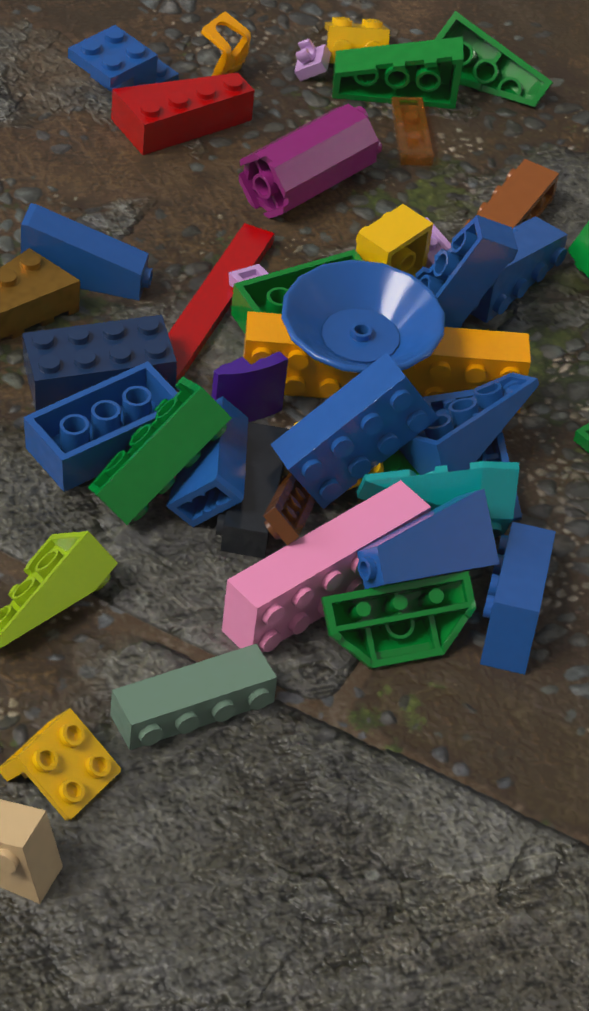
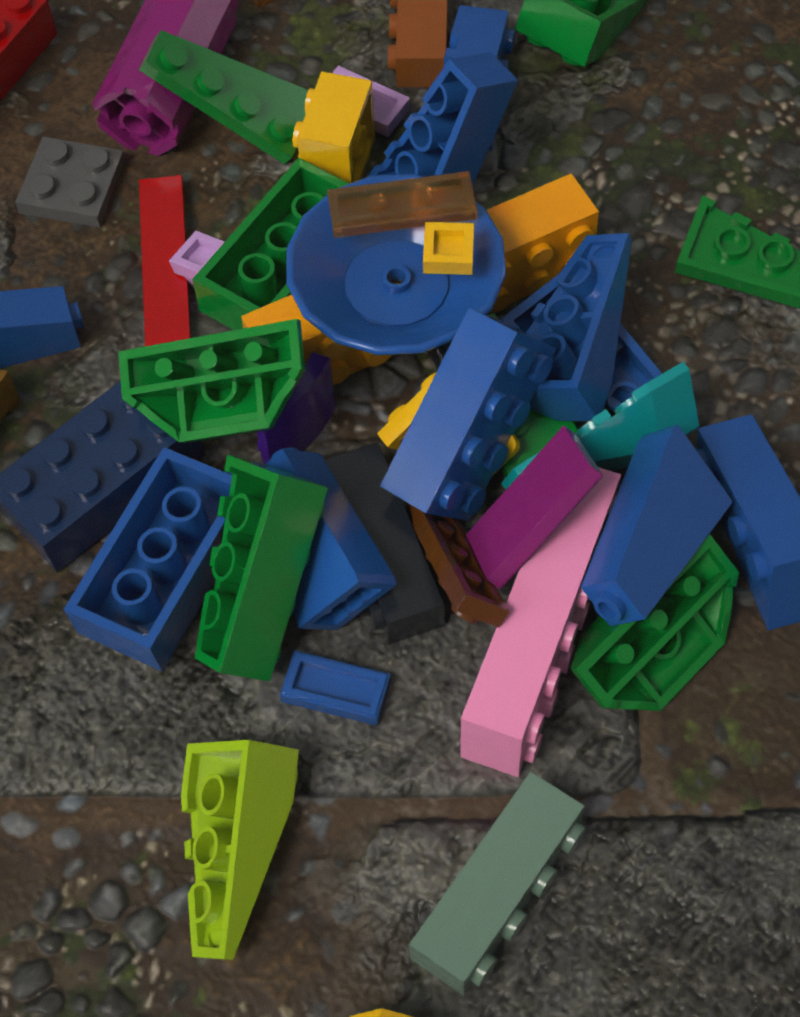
camera: 20 degrees left, 15 degrees up
none -> dark grey plate [15,137,126,228]
none -> green wedge [118,319,305,443]
none -> green wing [139,30,308,165]
none -> blue tile [280,650,391,726]
none -> clear orange tile [327,171,477,238]
none -> yellow plate [423,222,474,275]
none -> magenta tile [466,425,603,589]

